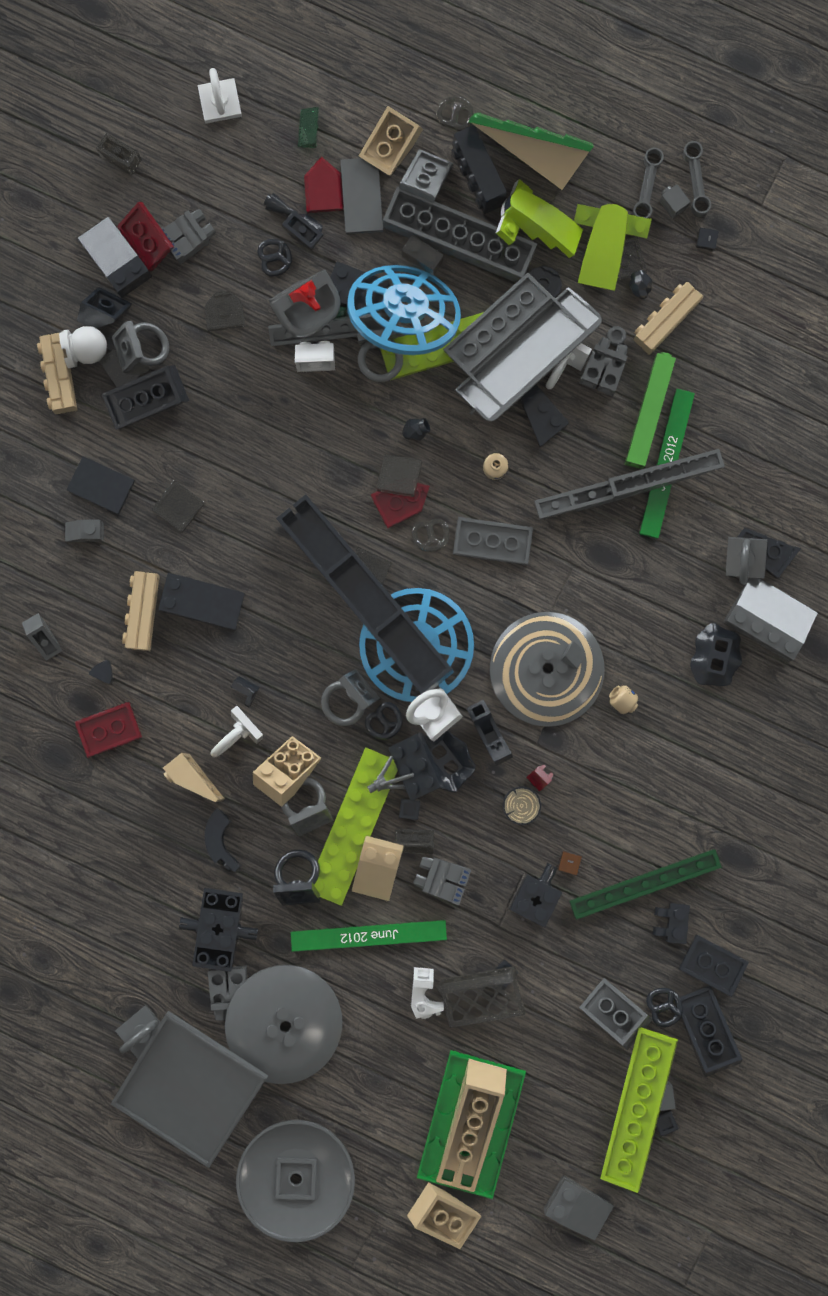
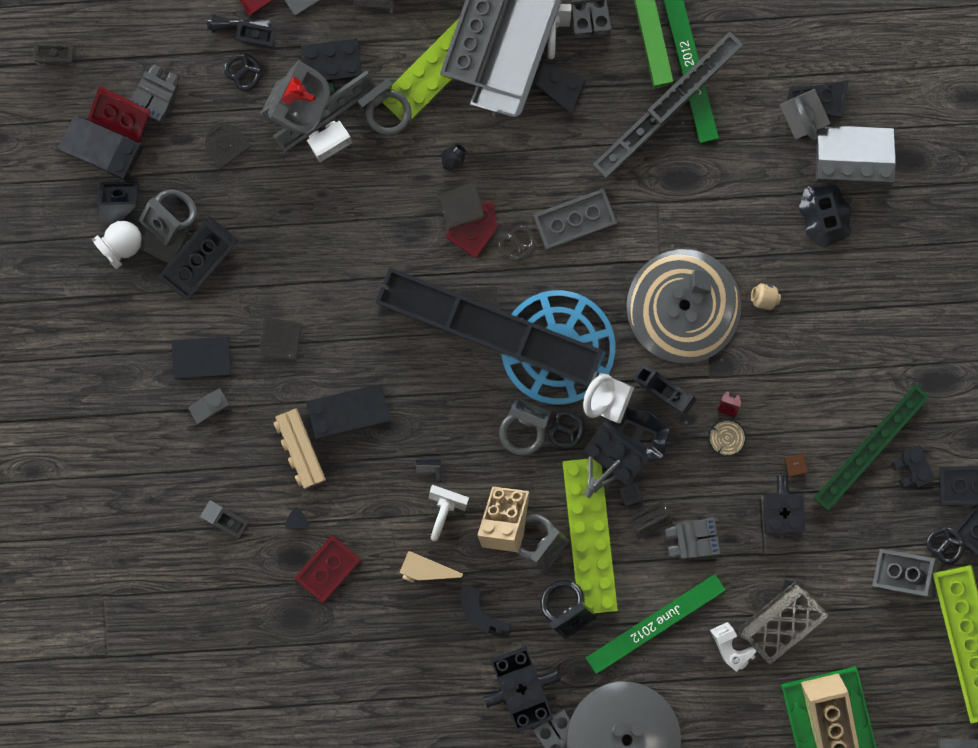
camera: 25 degrees left, 0 degrees up
tan brick [37,333,78,414] -> none
dark azure dish [347,265,461,355] -> none
tan slope [352,836,403,901] -> none
tan head [483,453,508,480] -> none

